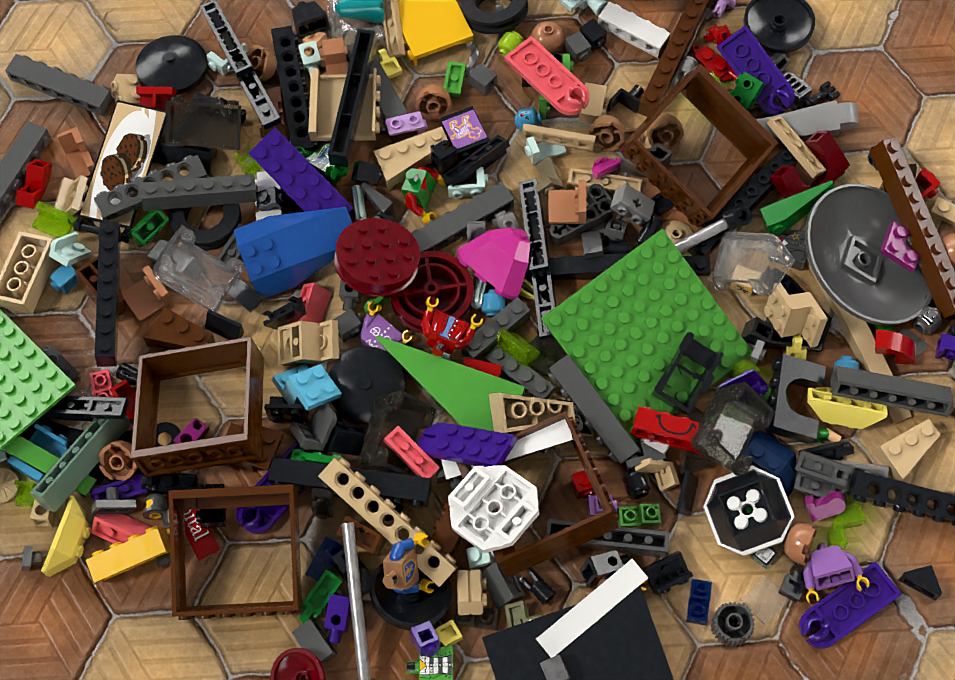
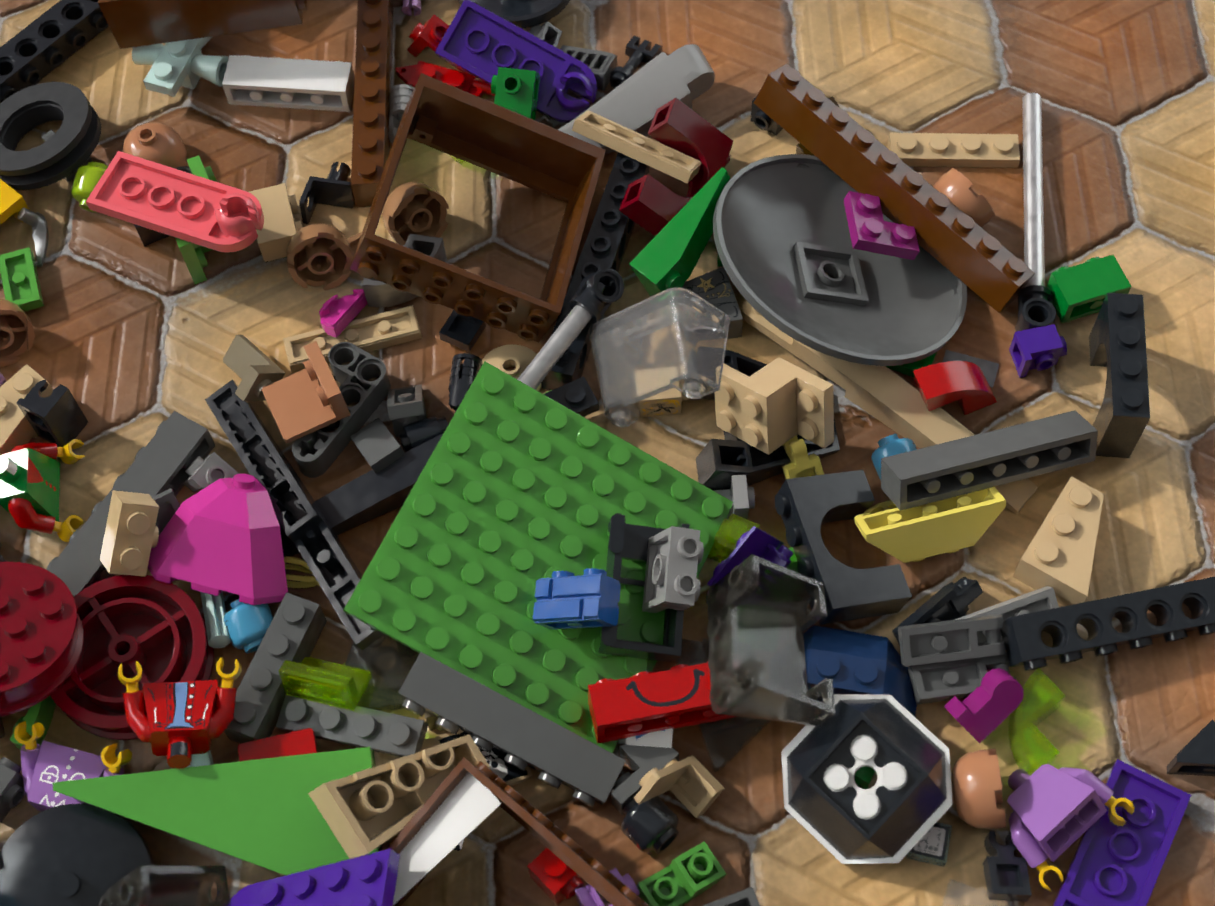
camera: 25 degrees left, 5 degrees down
panel [439,106,490,162] -> none
black panel [441,135,510,189] -> none
light aqua bracket [448,167,488,199] -> none
dark grey brick [469,63,497,96] -> none
dark azure head [515,107,542,132] -> none
tan tile [522,124,596,151] -> none
light aqua bracket [524,137,566,164] -> none
dark grey brick [564,31,591,64] -> none
black brick [579,18,607,51] -> none
light grey brick [610,184,655,226] -> none
black slope [676,470,699,516] -> none
arm [814,428,842,443] -> none
flat silver head [913,306,942,335] -> none
red bracket [915,168,940,202] -> none
none -> tan brick [100,490,159,576]
none -> blue brick [533,568,621,630]
none -> light grey plate [642,526,704,613]

